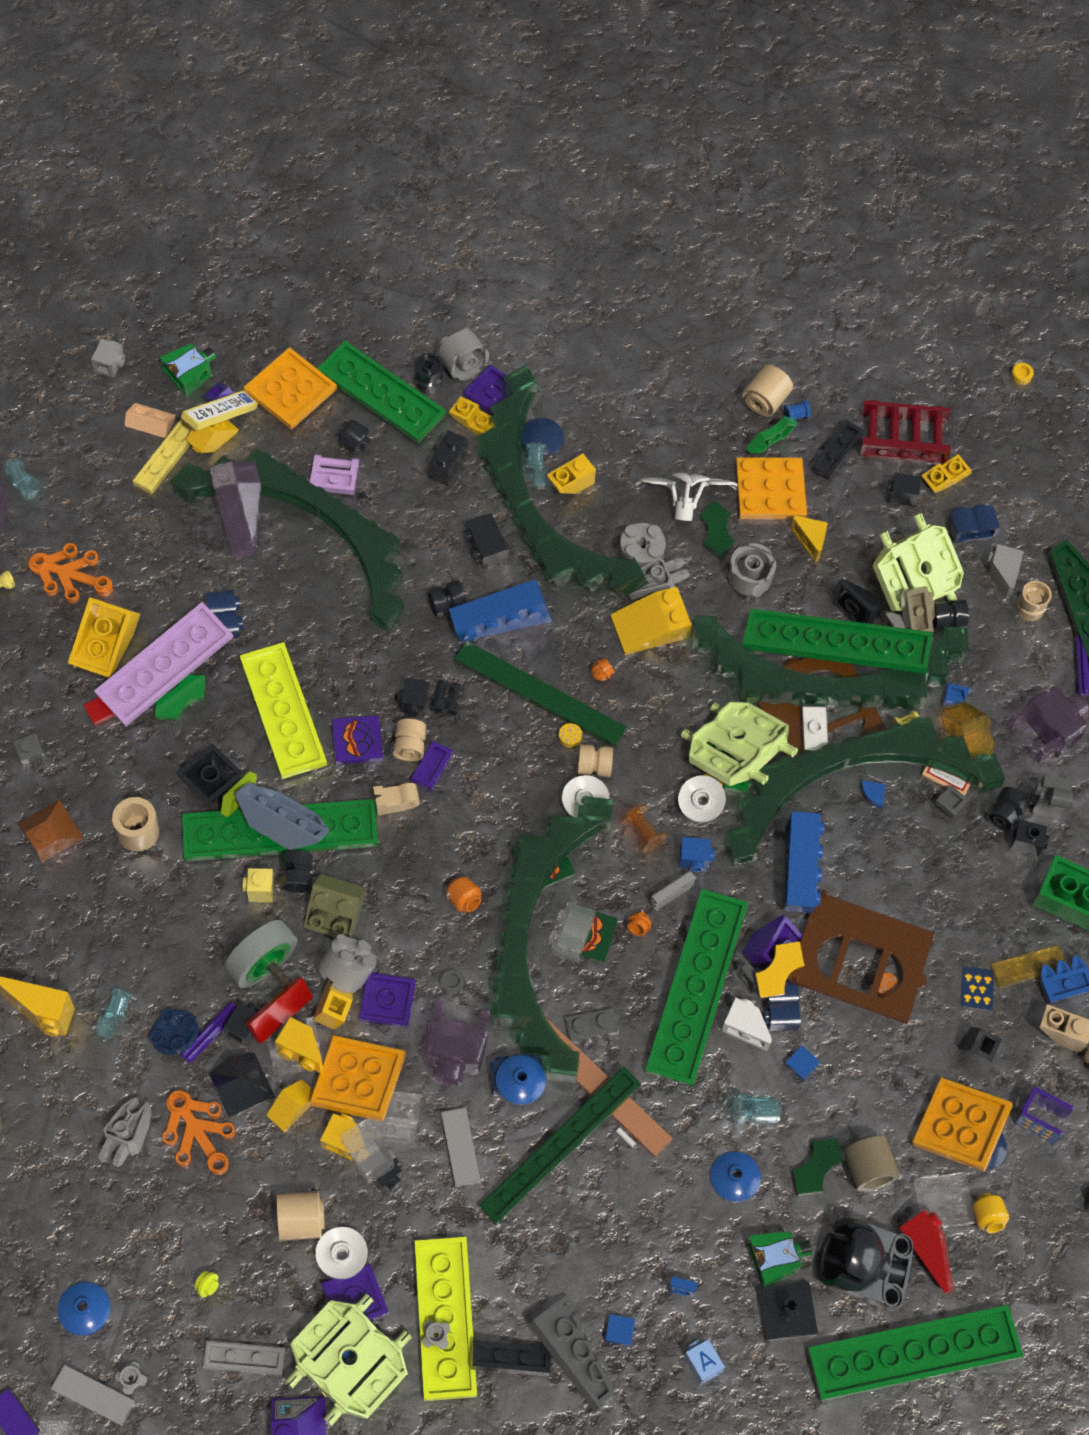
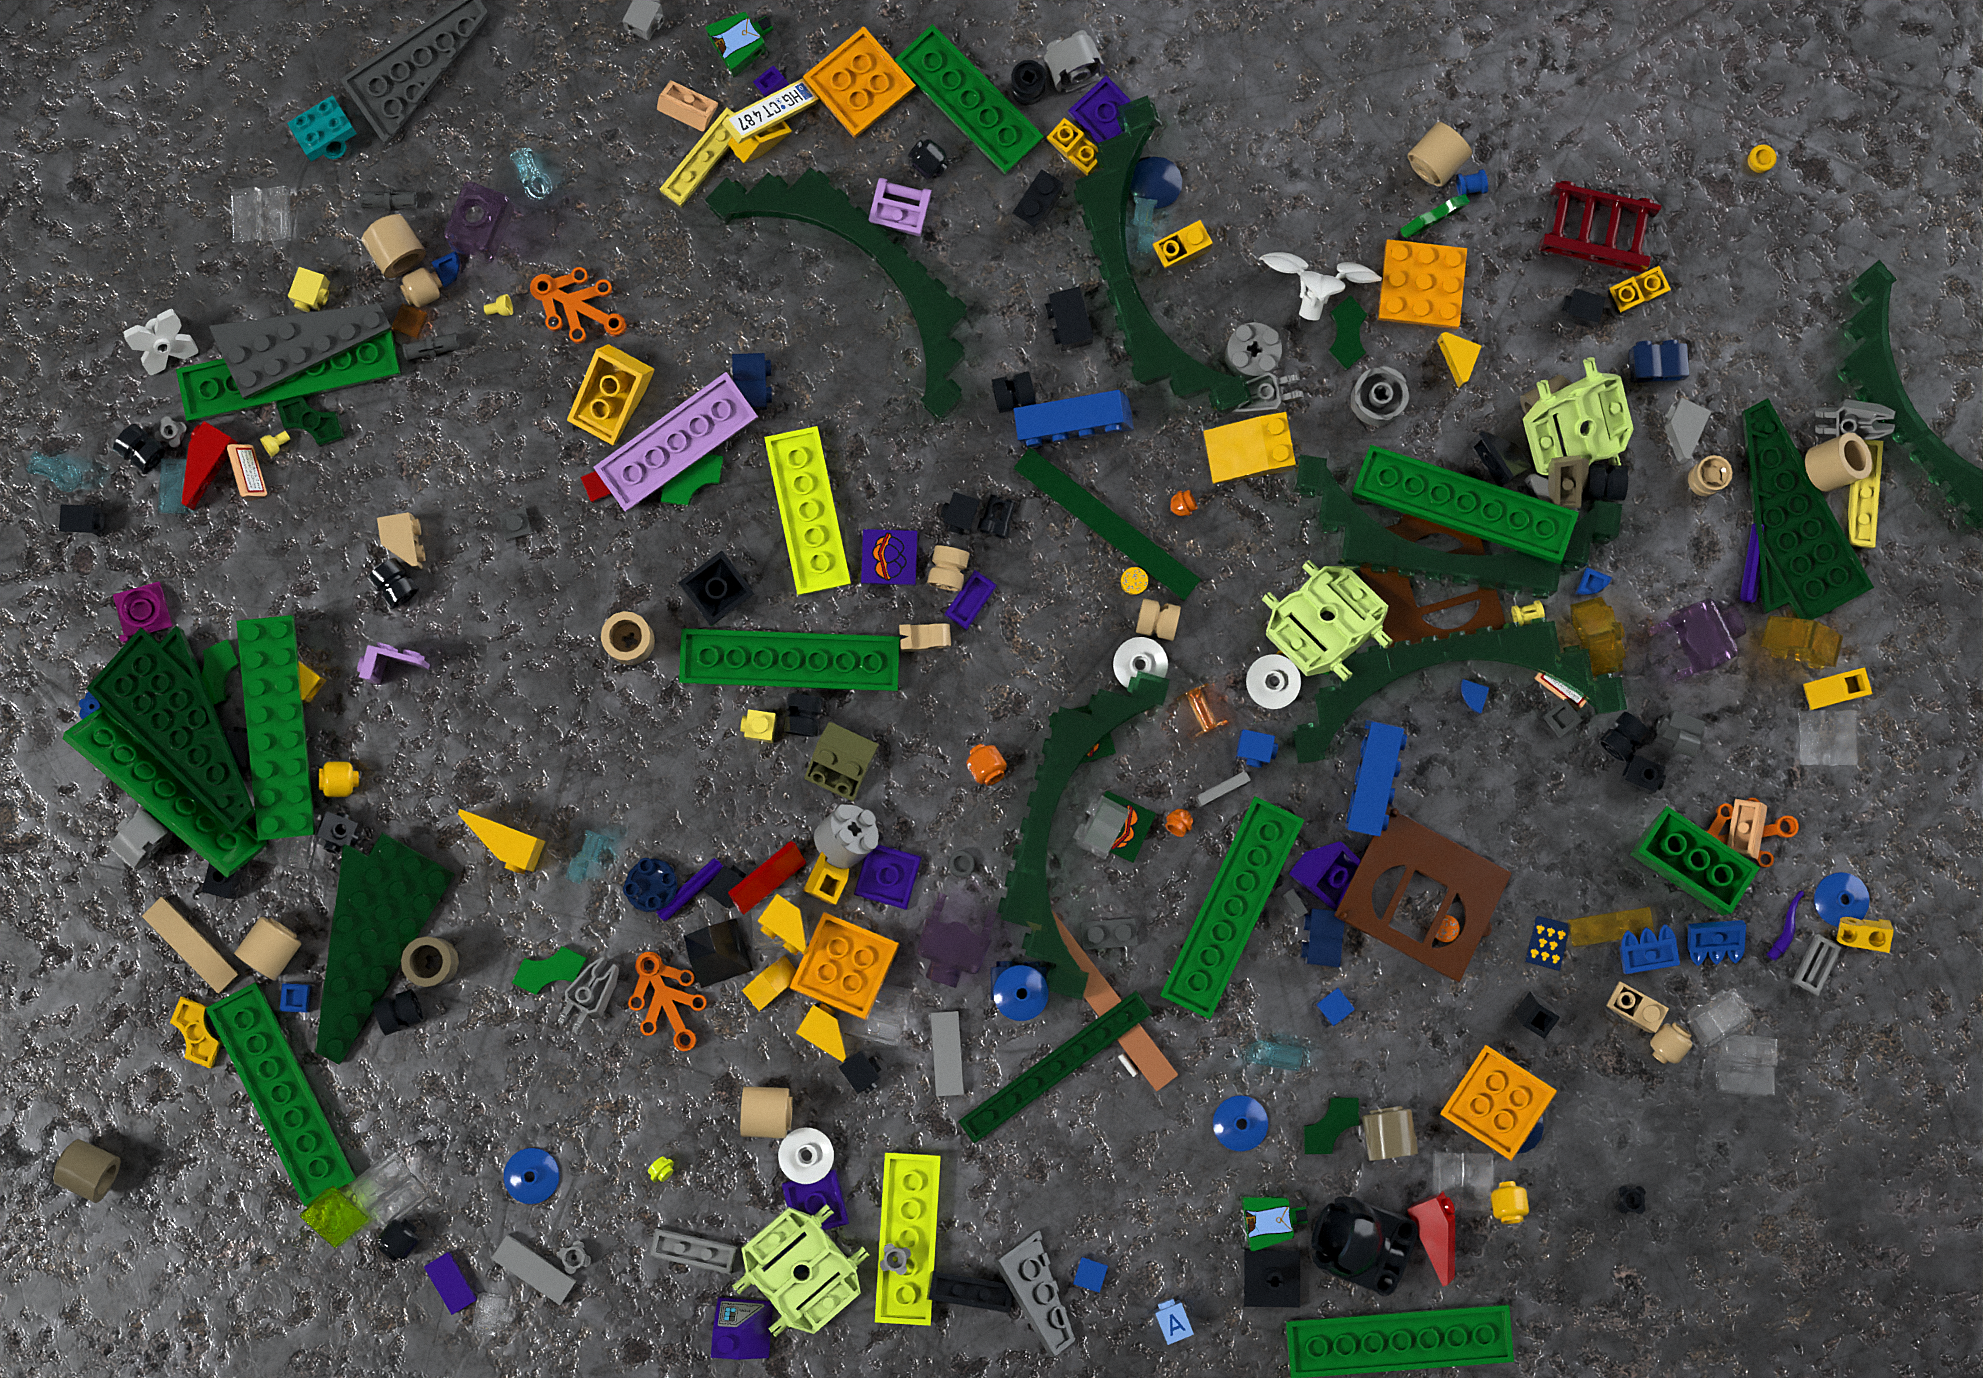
camera: 10 degrees right, 20 degrees up
dark orange slope [17,800,84,863] -> none
clear purple wedge [209,461,261,559] -> none
lime tile [221,771,257,817] -> none
light grey wheel [225,920,298,988] -> none
sand blue wedge [235,782,330,850] -> none
clear brick [340,1119,396,1184] -> none
blue tile [668,1276,698,1298] -> none
white slope [722,998,772,1051] -> none
yellow tile [755,942,804,999] -> none
white plate [802,707,828,753] -> none
black plate [811,420,865,481] -> none
dark purple piece [1014,1086,1074,1144] -> none
none -> green tile [512,946,587,995]

